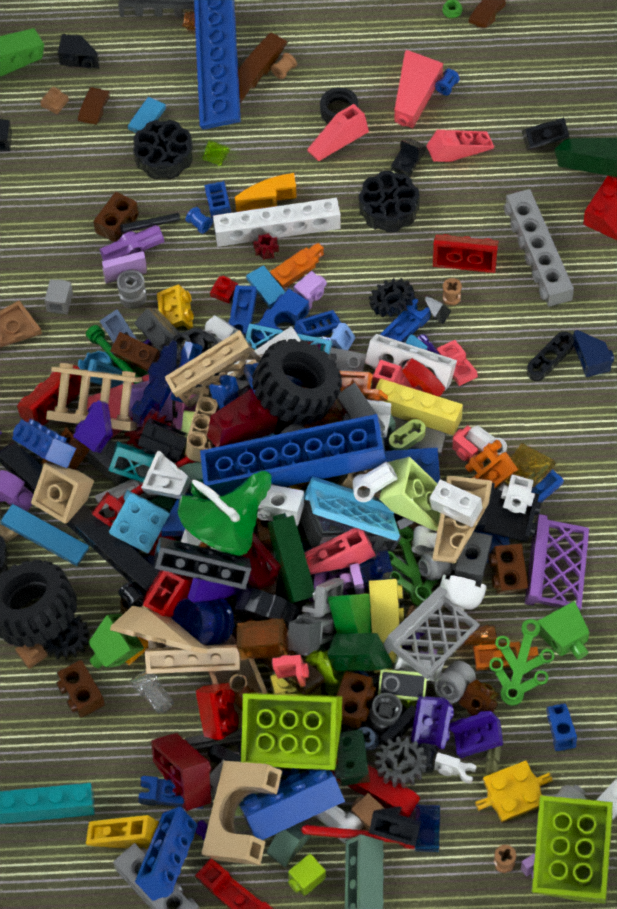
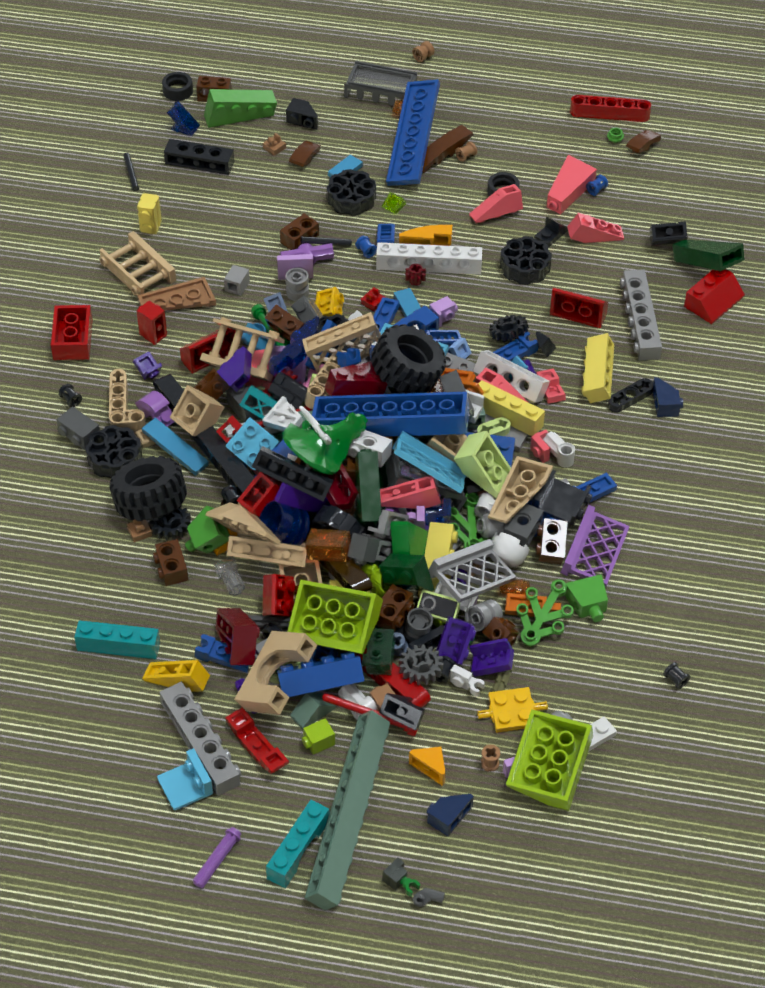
camera: 10 degrees right, 10 degrees down
blue brick [12,419,76,468] -> none
blue brick [135,806,198,901] -> none
orange hinge [270,243,324,289] -> none
coral bracket [272,655,309,687] -> none
white piece [353,461,398,502] -> none
red slope [401,358,446,397] -> none
clear blue slope [415,805,440,852] -> none
white brick [429,480,483,527] -> none
medium nougat bush [442,278,462,305] -> none
orange plate [465,440,518,489] -> none
white brick [501,475,535,513] -> none
clear yellow slope [505,443,556,488] -> none
blue leg [546,703,577,752] -> none
none -> light orange slope [409,747,445,786]
none -> light yellow brick [582,333,614,403]

